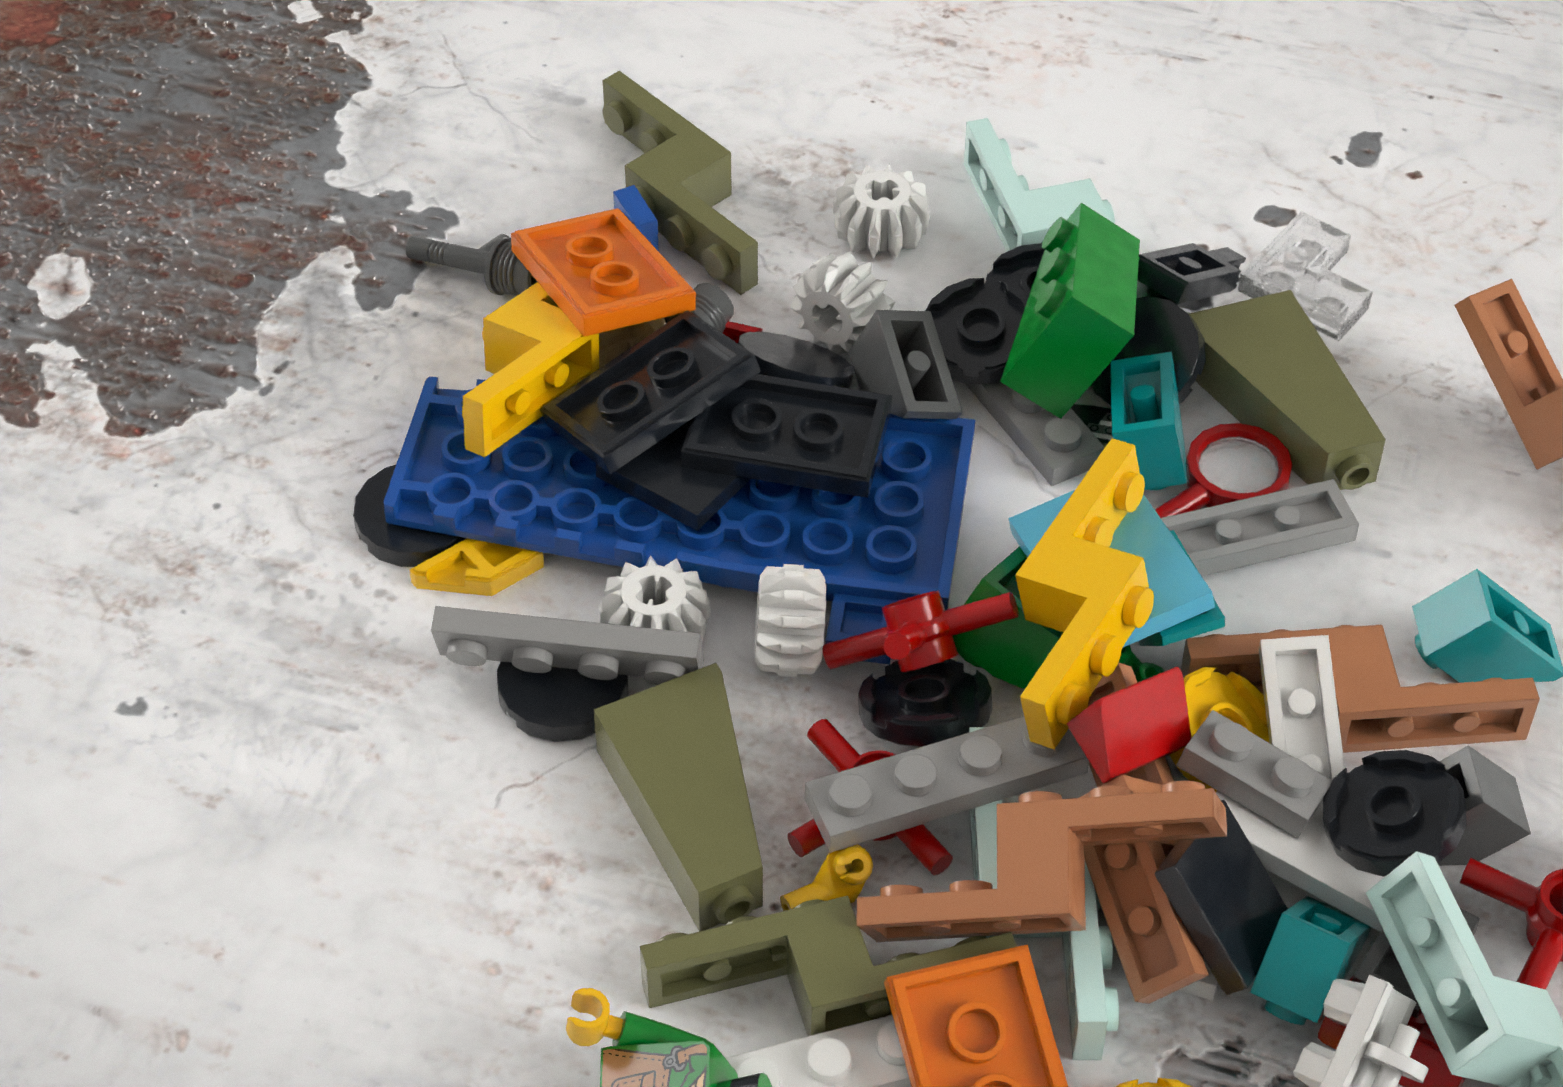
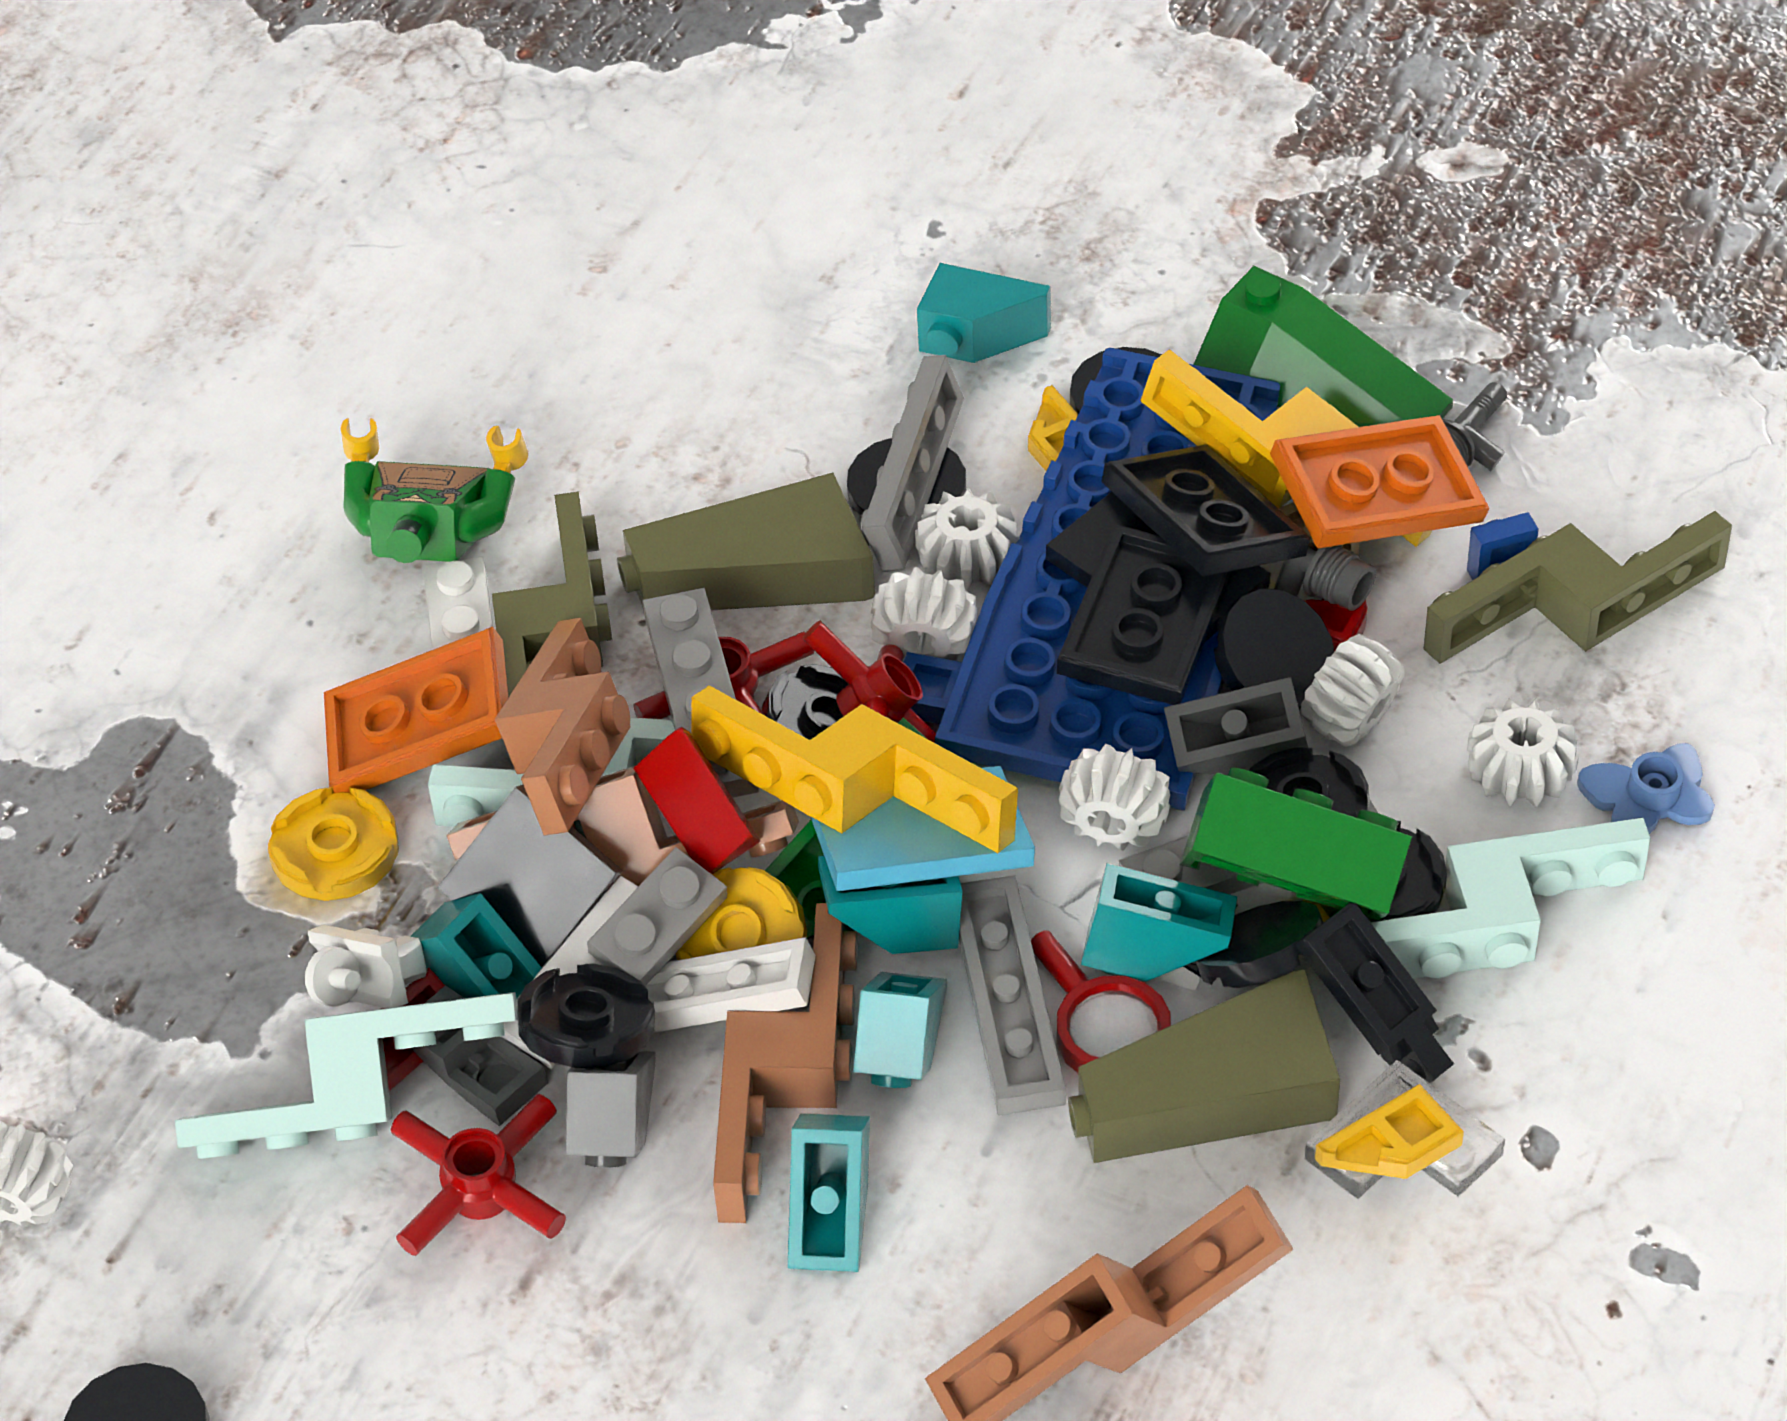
camera: 100 degrees right, 0 degrees up
yellow arm [780,844,873,911] -> none
none -> slope [853,972,947,1088]
none -> teal slope [917,263,1051,363]
none -> white gear [1058,744,1171,851]
none -> green wedge [1193,265,1453,427]
none -> yellow tile [1315,1084,1464,1179]
none -> medium blue animal [1577,743,1715,834]

